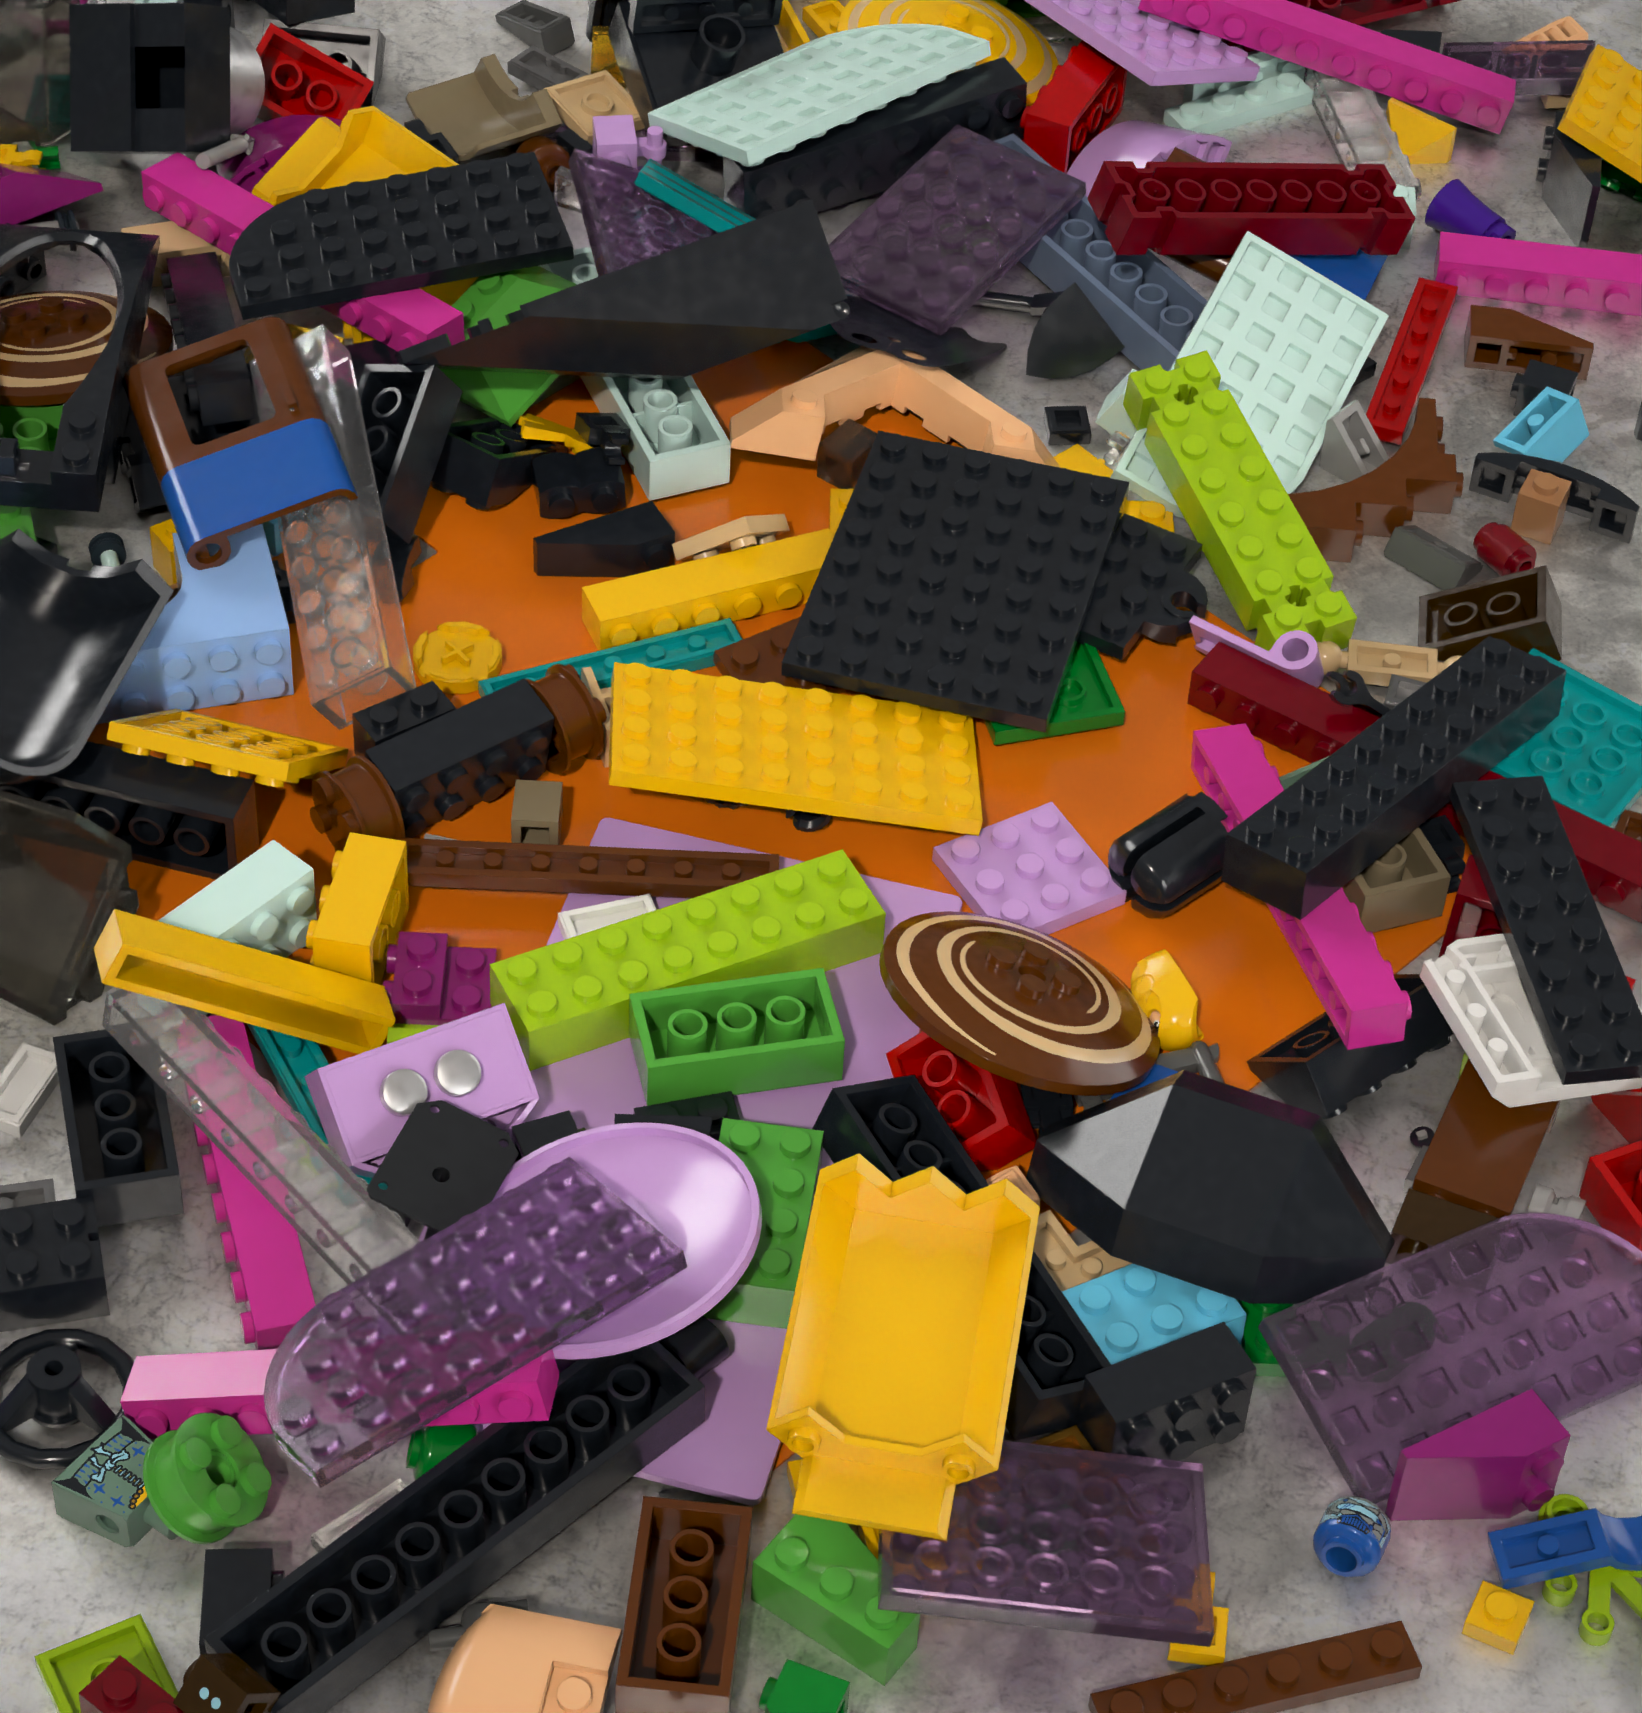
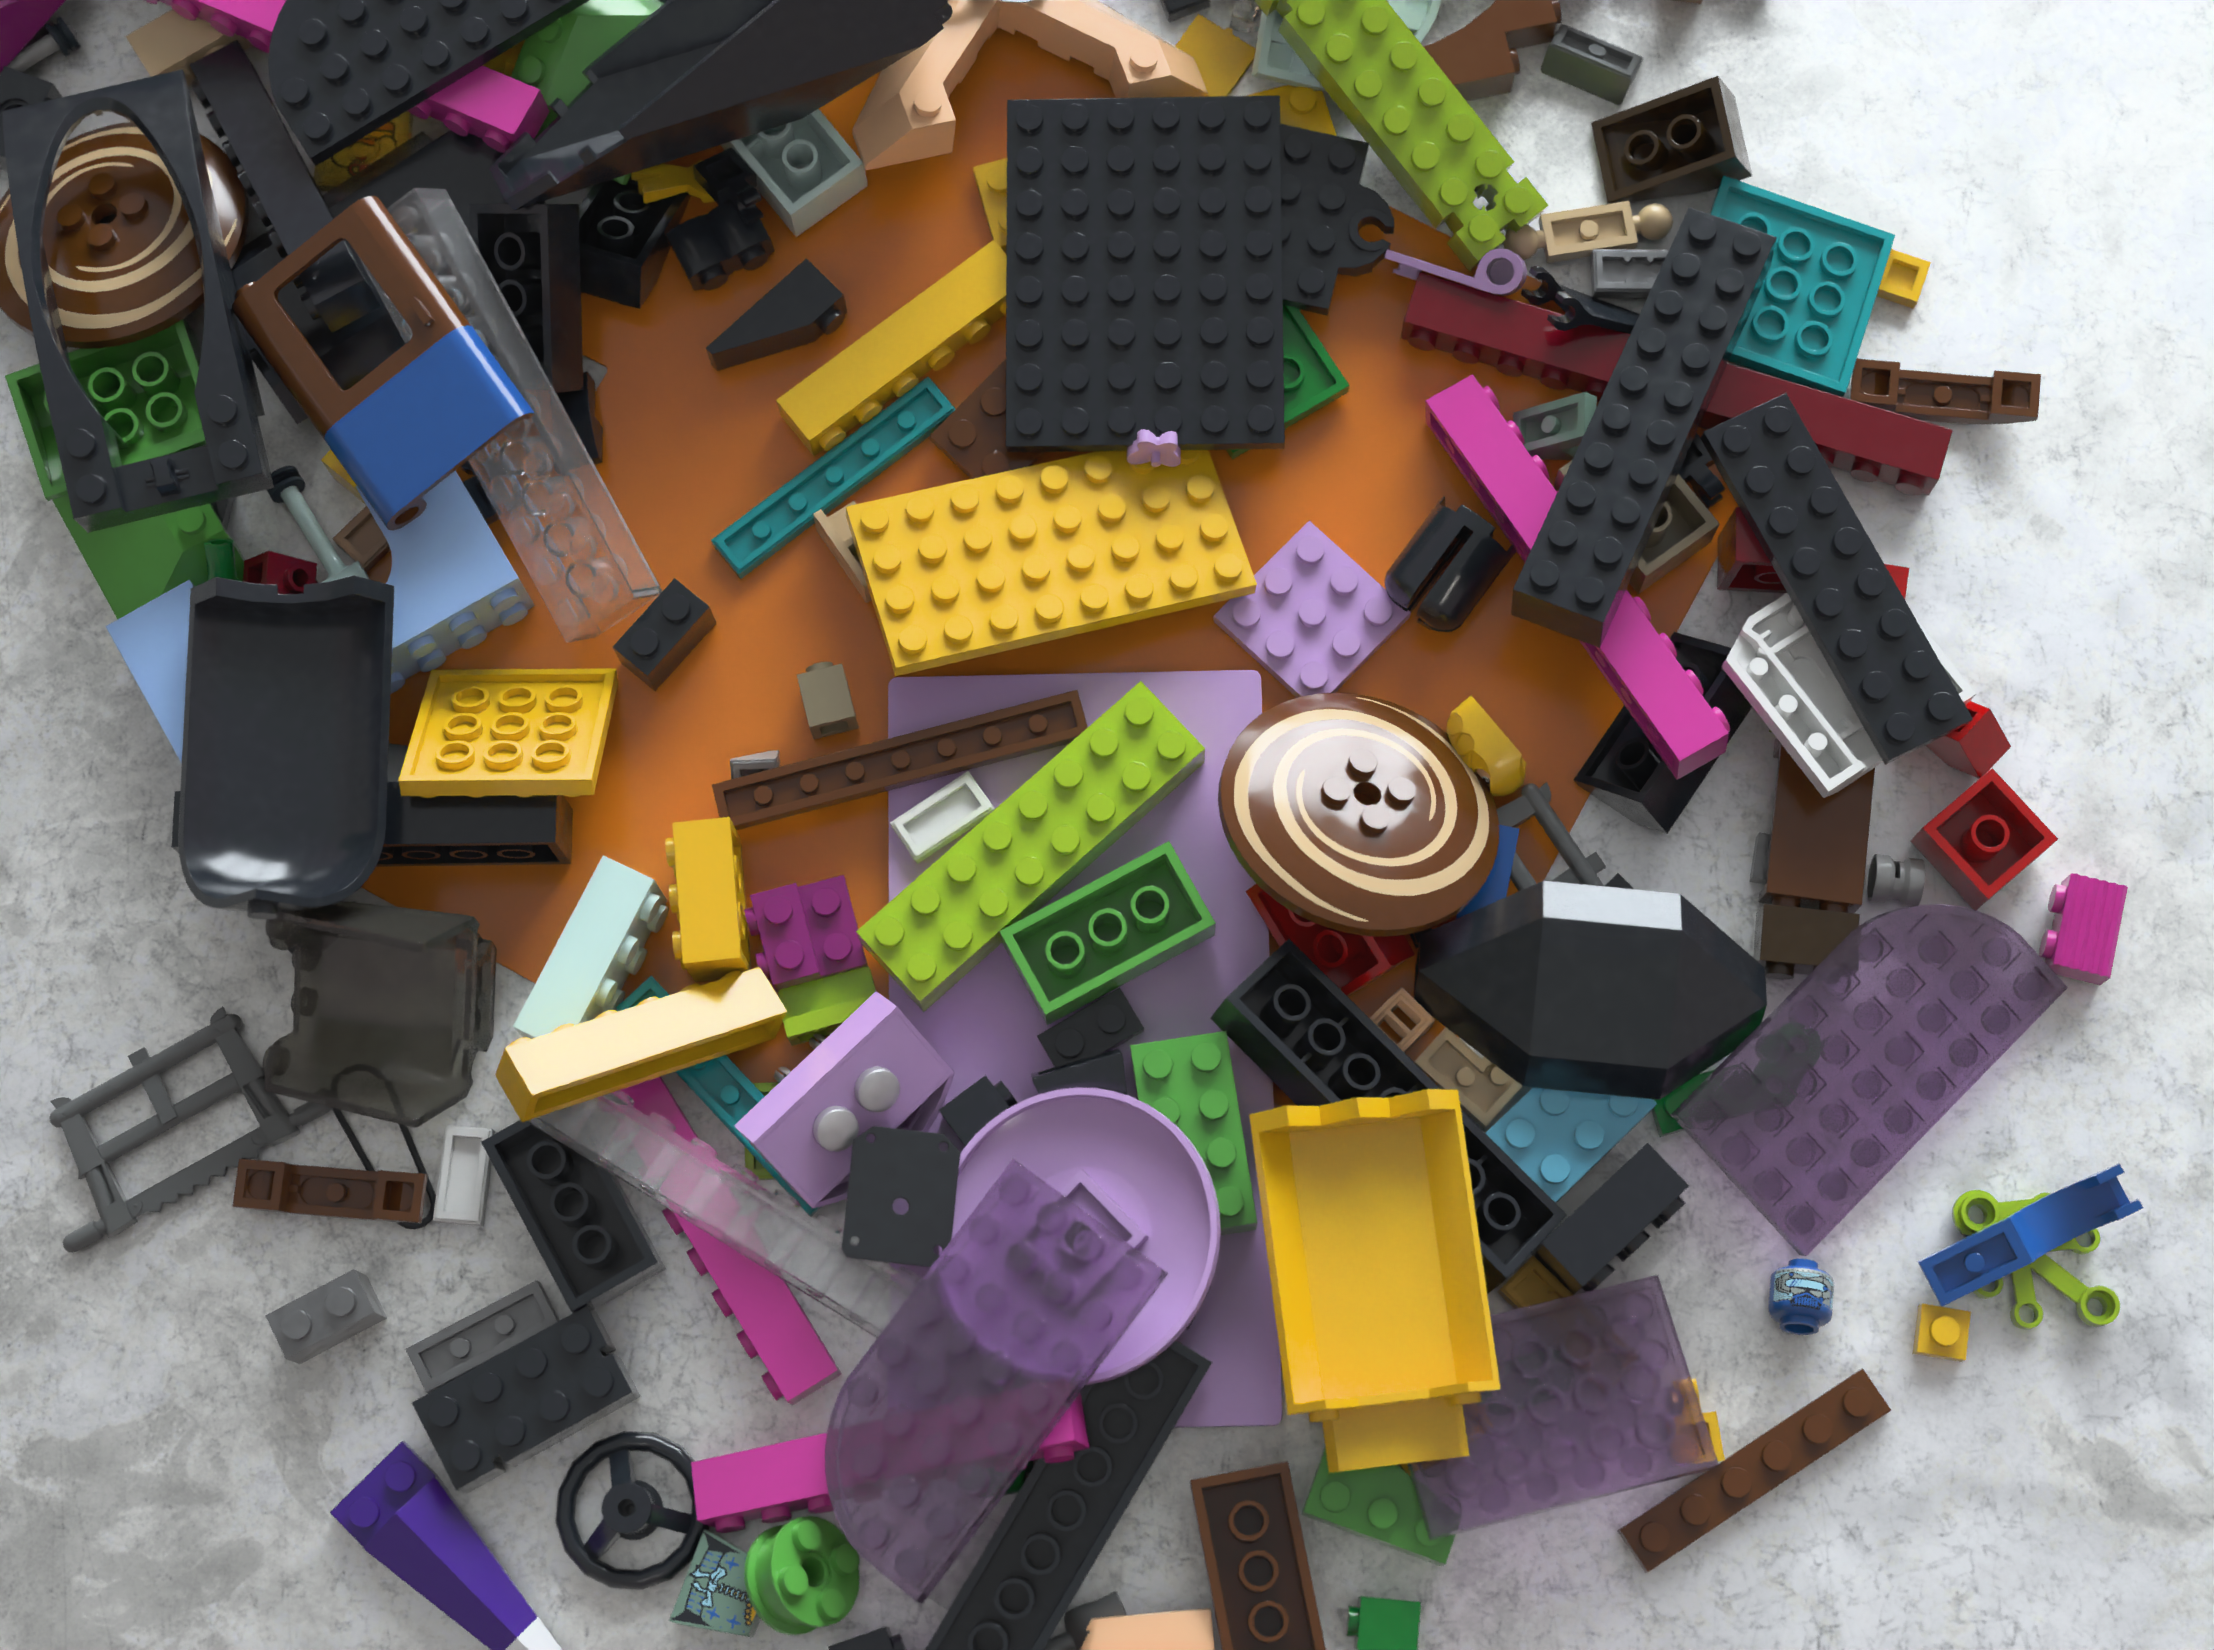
camera: 10 degrees left, 30 degrees up
brick [310,664,607,852] -> none
yellow tile [413,621,502,694] -> none
tan plate [672,514,790,561] -> none
clear smoke brick [817,419,877,489] -> none
magenta slope [1385,1389,1571,1521] -> none
black piece [1410,1126,1434,1148] -> none
dark red brick [1473,522,1537,576] -> none
none -> lavender piece [1127,429,1181,467]

